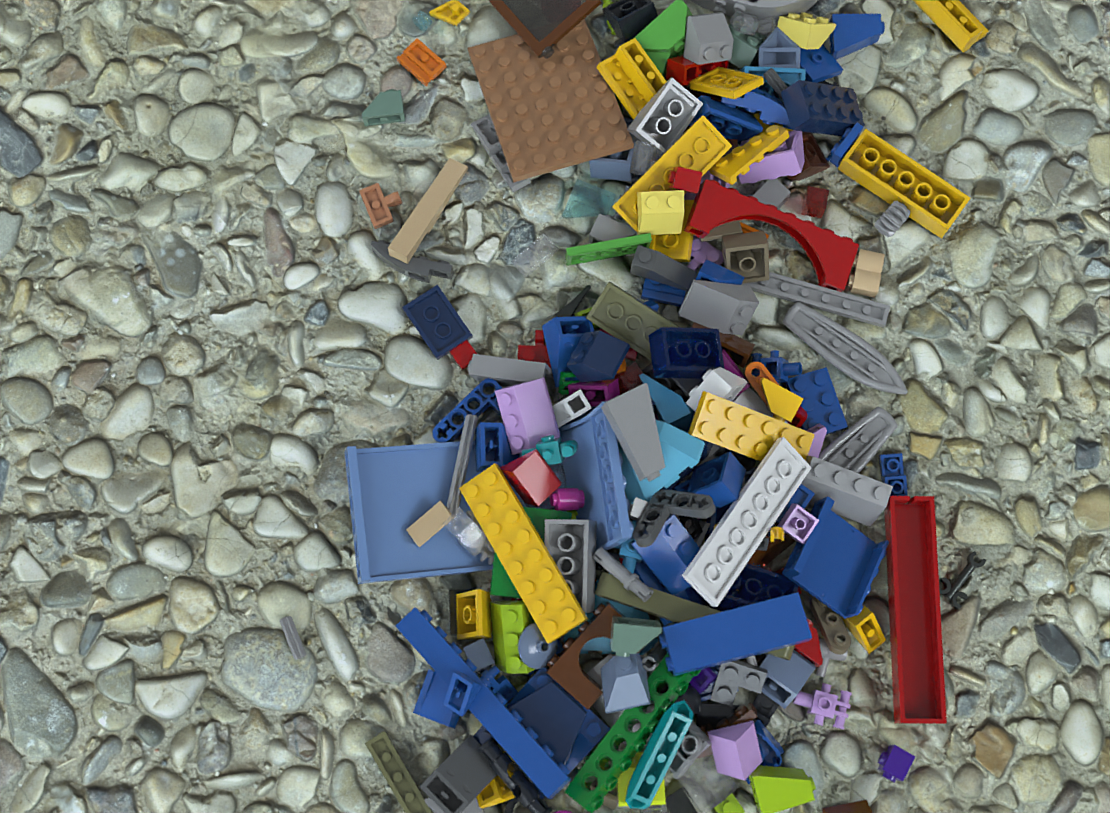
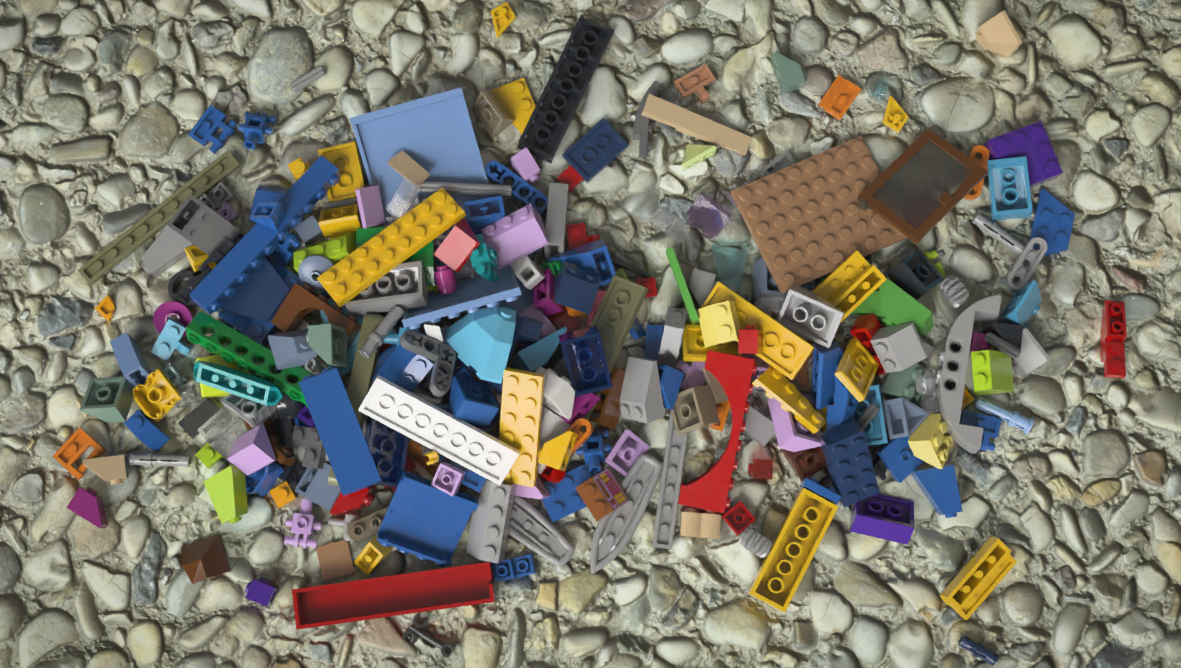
camera: 80 degrees right, 5 degrees up
light grey slope [601,383,665,482] -> none
none -> blue plate [188,105,237,154]
none -> light grey slope [198,181,235,211]
none -> lavender plate [215,203,237,223]
none -> blue piece [238,111,277,150]
none -> light orange plate [269,481,297,508]
none -> yellow brick [287,157,311,181]
none -> medium nougat piece [316,540,355,581]
none -> yellow plate [318,142,365,202]
none -> lavender slope [355,185,386,228]
none -> dark tan slope [471,89,515,138]
none -> yellow piece [491,2,516,38]
none -> yellow wing [491,78,536,135]
none -> lavender slope [511,147,541,184]
none -> black tile [517,15,615,164]
none -> dark orange slope [575,468,629,522]
none -> lavender slope [604,429,650,476]
none -> red plate [636,277,657,298]
none -> yellowish green slope [681,144,717,172]
none -> clear purple slope [685,192,732,241]
none -> red piece [721,501,756,536]
none -> dark purple slope [850,494,915,545]
none -> dark blue pin [958,634,999,666]

